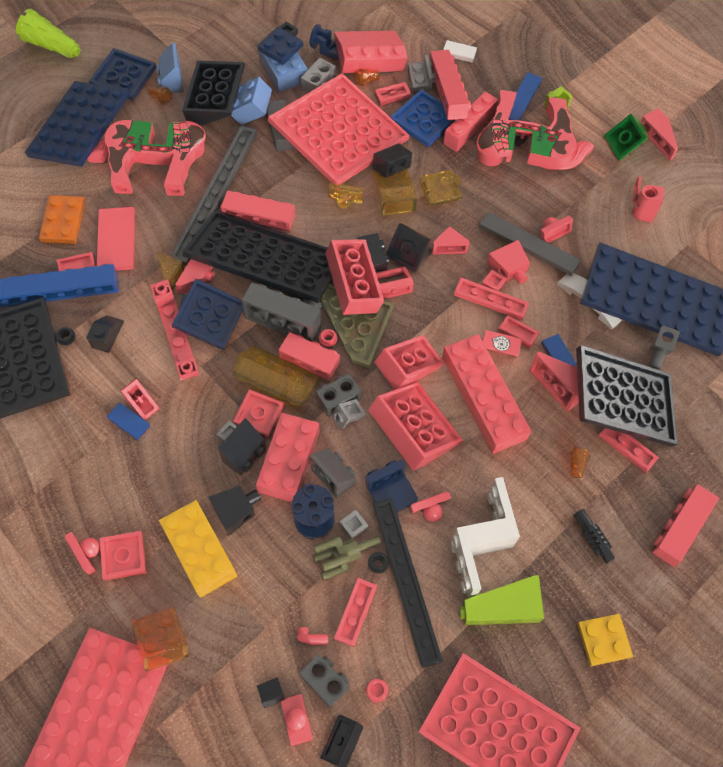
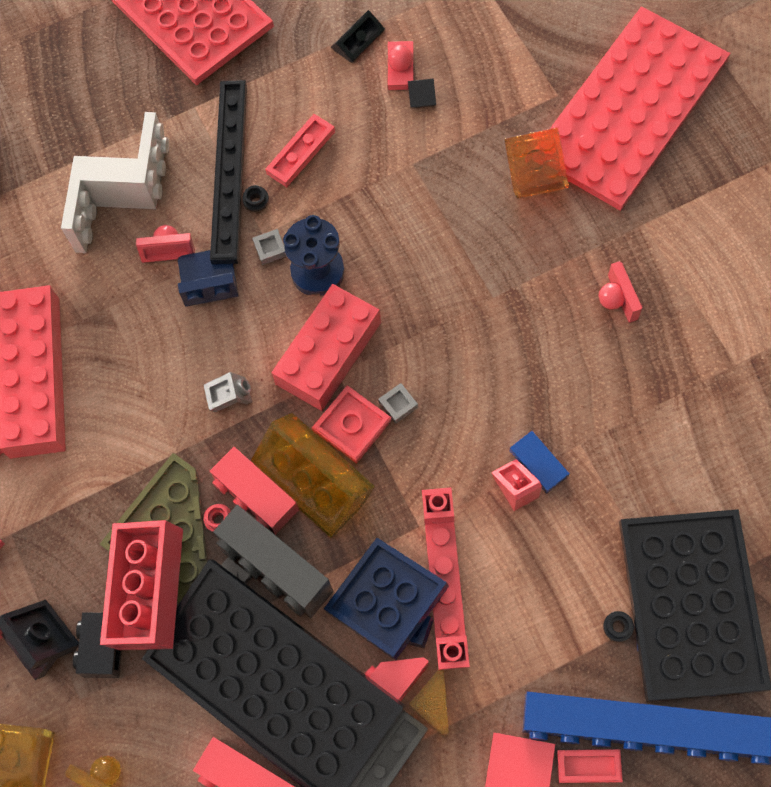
camera: 155 degrees left, 5 degrees up
black slope [86,315,124,353] -> none
coral plate [100,531,147,581] -> none
yellow brick [159,500,238,598] -> none
black torso [208,486,261,535] -> none
black slope [218,418,266,476] -> none
coral arm [296,627,328,645] -> none
dark grey brick [299,654,350,709] -> none
dark grey slope [310,448,356,498] -> none
olive plant [312,536,381,581] -> none
dark grey brick [316,373,361,417] -> none
coral tile [366,679,388,703] -> none
coral slope [368,382,464,471] -> none
coral slope [374,335,445,390] -> none
coral tile [376,266,414,299] -> none
lime slope [459,575,544,626] -> none
yellow plate [577,614,633,667] -> none

